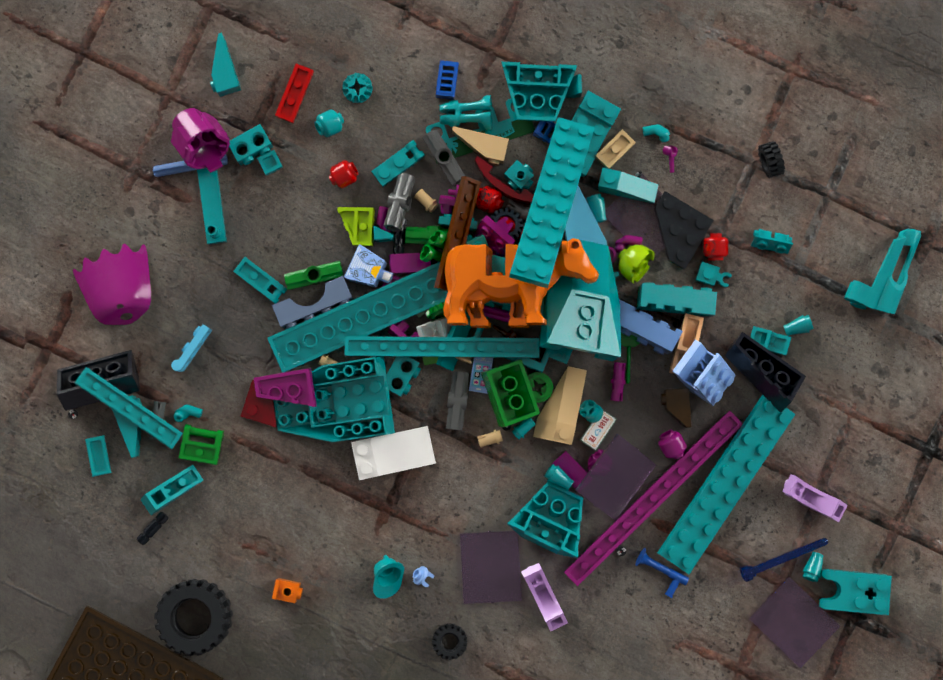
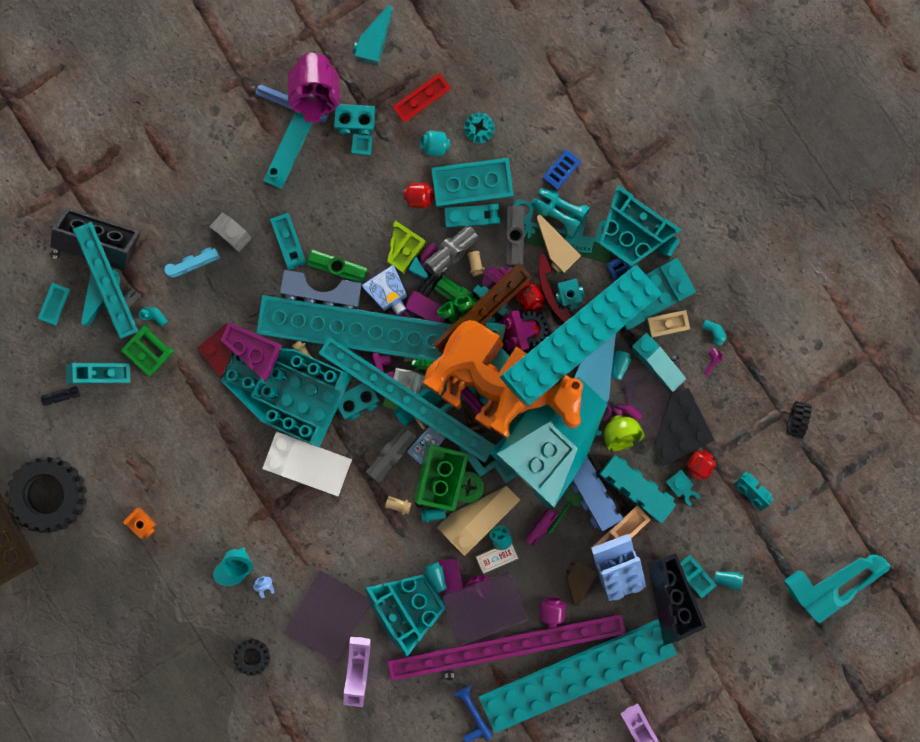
camera: 30 degrees right, 0 degrees up
magenta piece [73,244,151,325] -> none
none -> light grey slope [210,212,251,252]
none -> teal plate [431,158,514,207]

